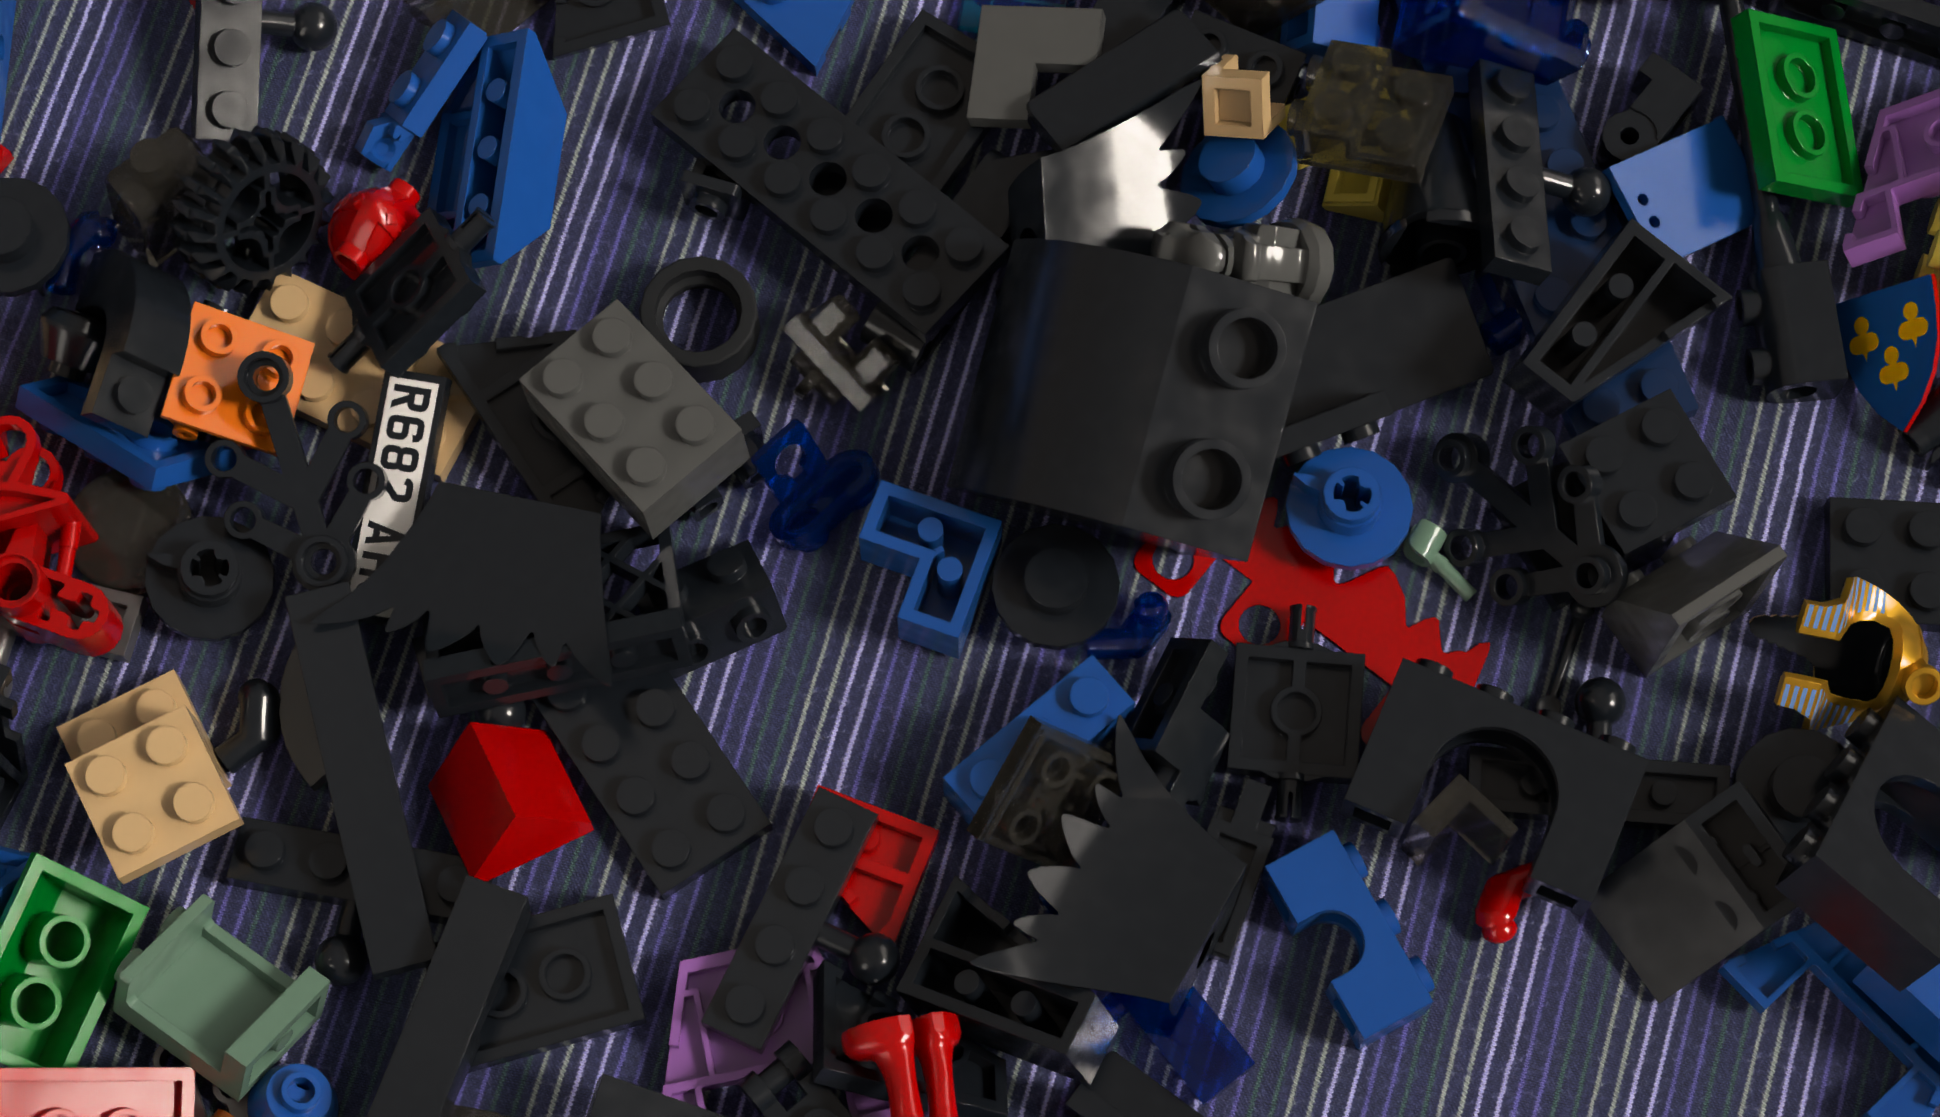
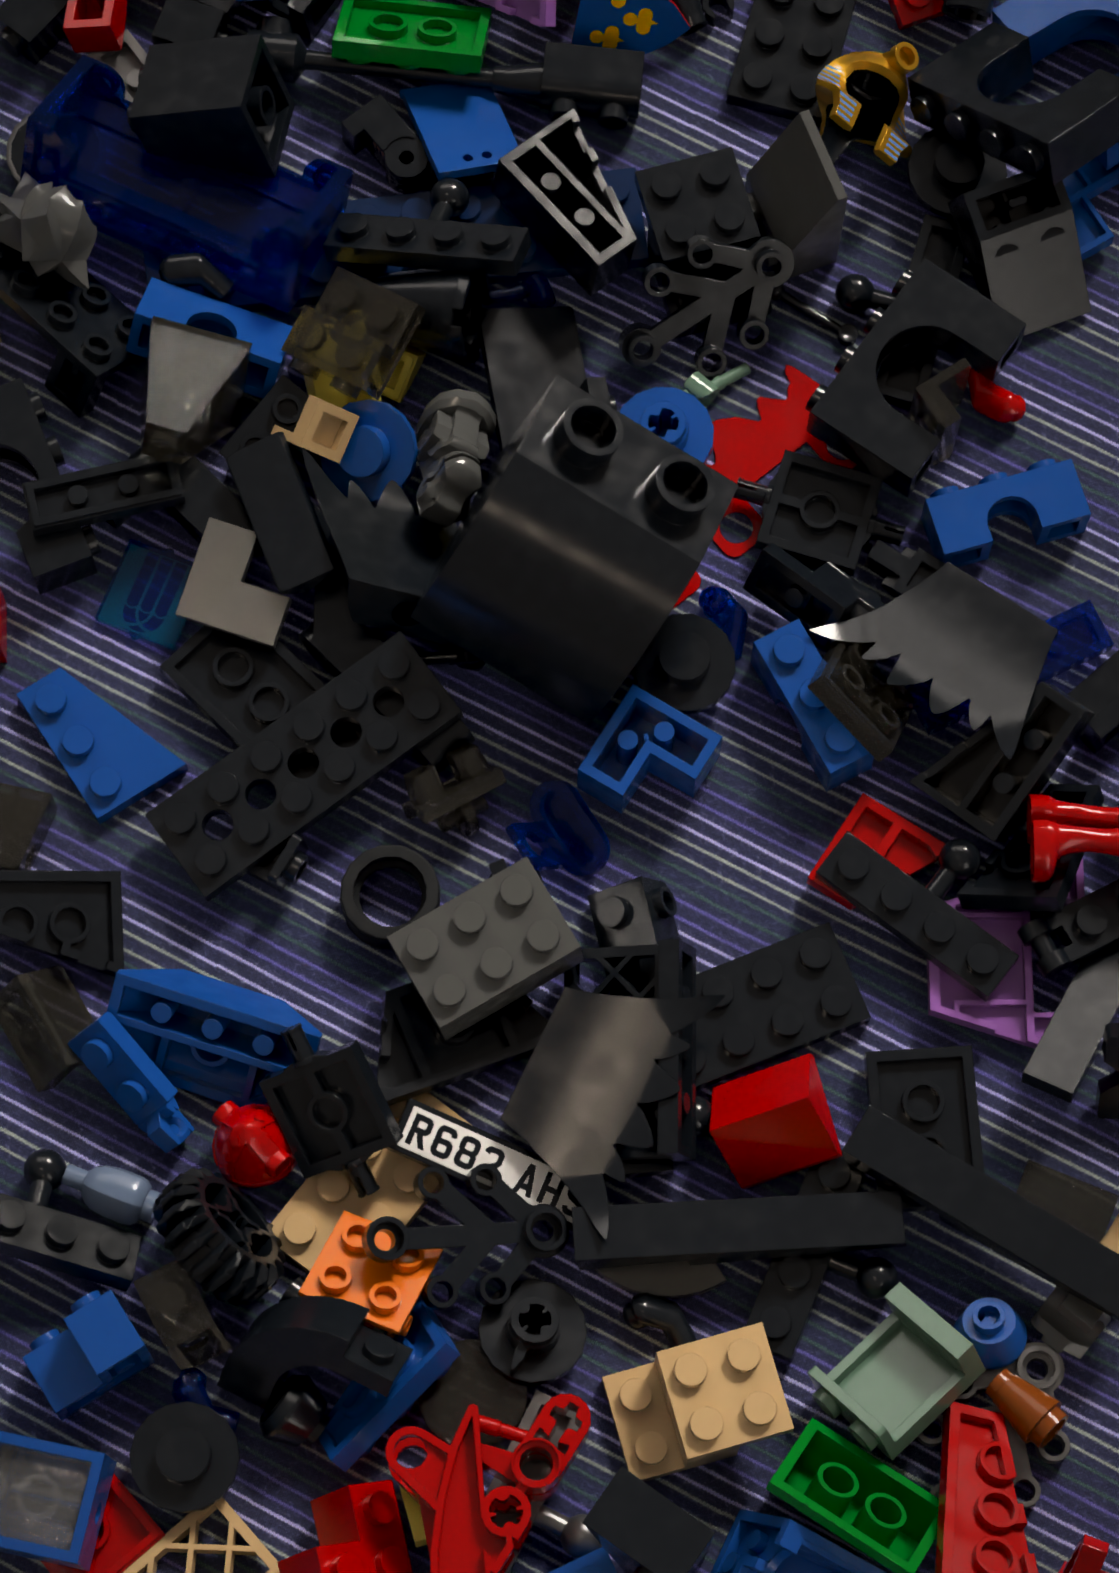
camera: 80 degrees left, 0 degrees up
none -> blue brick [22,1289,155,1420]
none -> sand blue plant [61,1164,162,1225]

